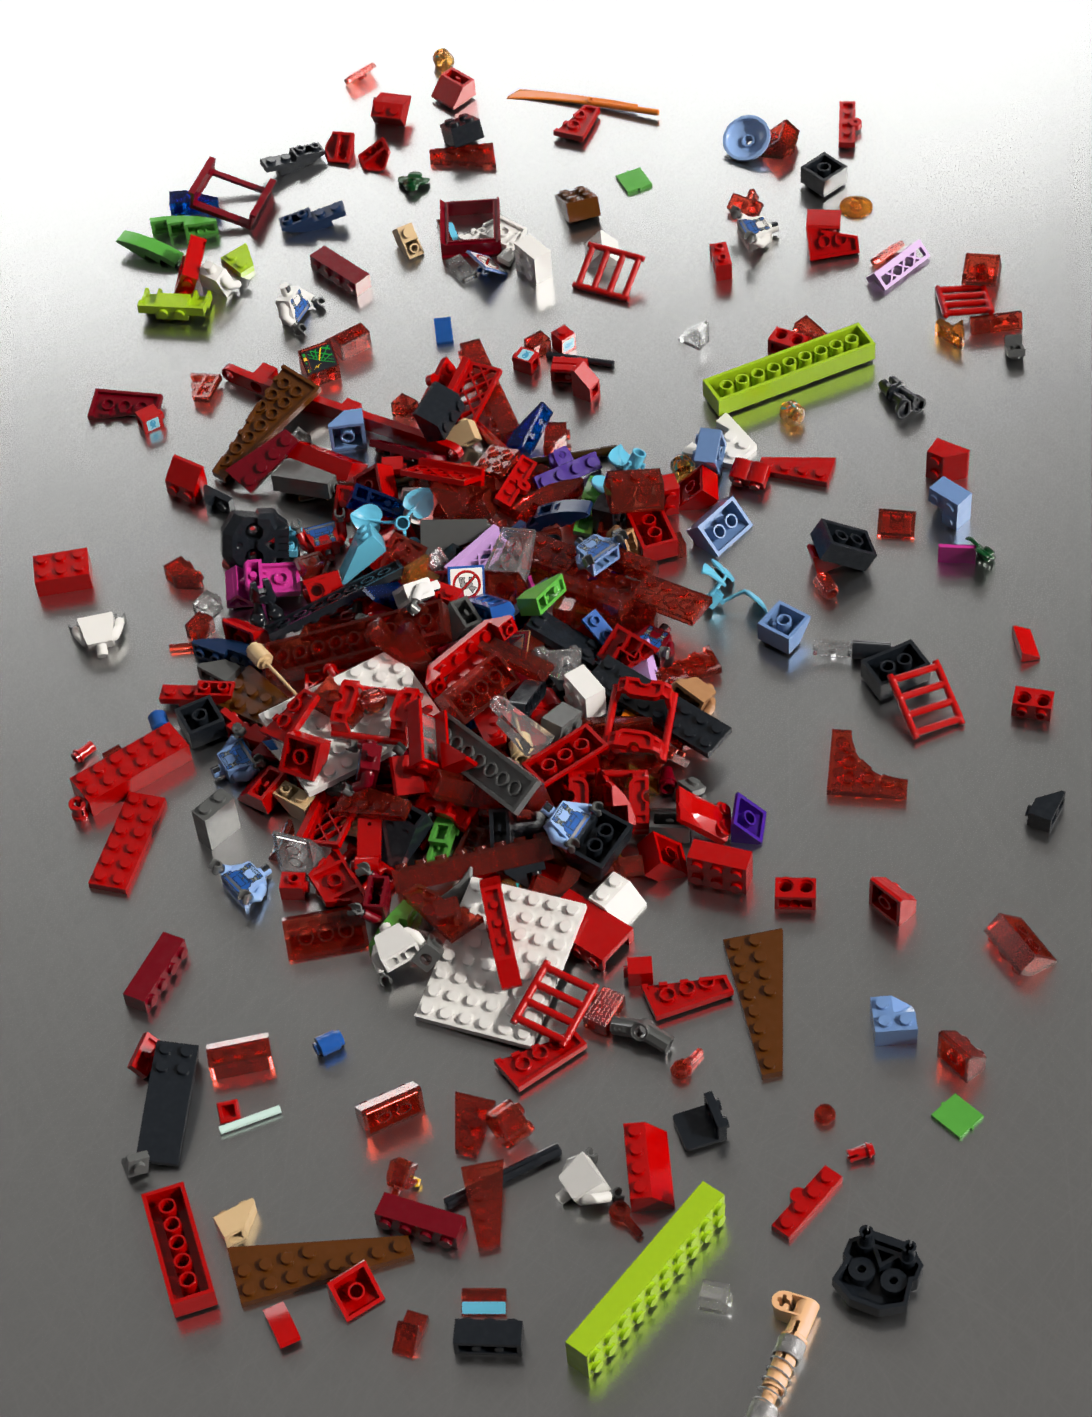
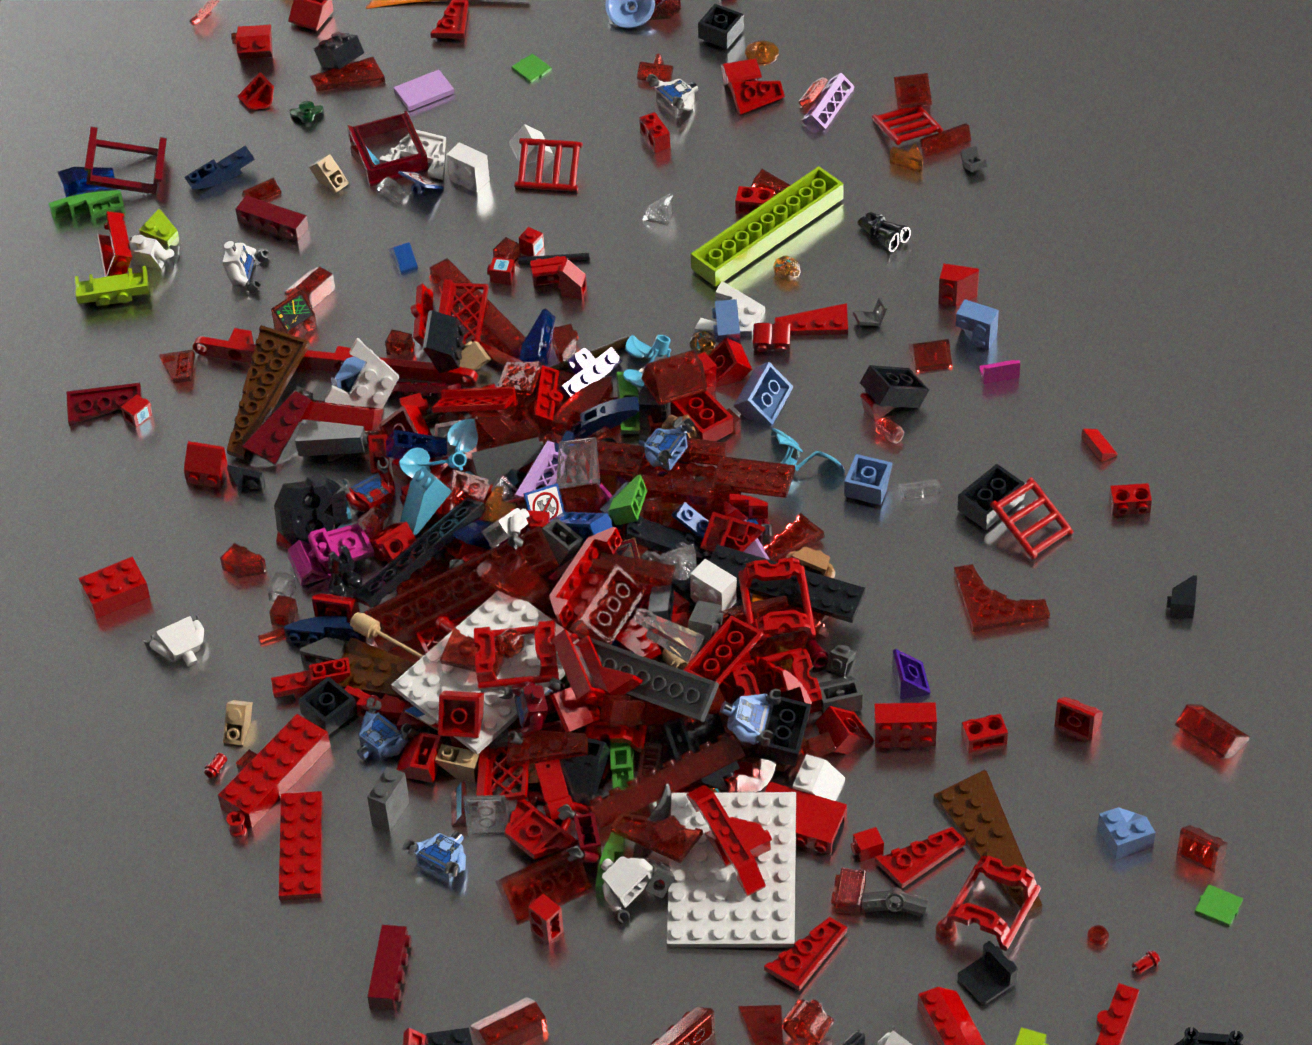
camera: 20 degrees left, 0 degrees up
bright green slope [116,230,184,268] -> none
blue brick [148,710,169,731] -> none
red wing [259,688,321,744] -> none
black slope [260,142,326,175] -> none
red brick [279,872,310,901] -> none
blue brick [312,1029,345,1057] -> none
red slope [325,131,355,164] -> none
red bar [510,960,599,1049] -> none
reddish brown slope [555,186,601,223] -> none
red slope [676,785,731,845] -> none
black brick [852,640,894,660] -> none
dark green plate [965,536,996,562] -> none
none -> tan slope [223,700,253,745]
none -> clear red slope [242,177,282,201]
none -> white wing [324,338,399,409]
none -> lavender tile [394,70,454,111]
none -> red brick [528,894,564,944]
none -> red slope [724,501,748,520]
none -> red slope [729,494,768,519]
none -> red slope [730,817,772,858]
none -> dark grey bracket [853,298,887,326]
none -> red piece [940,856,1041,951]

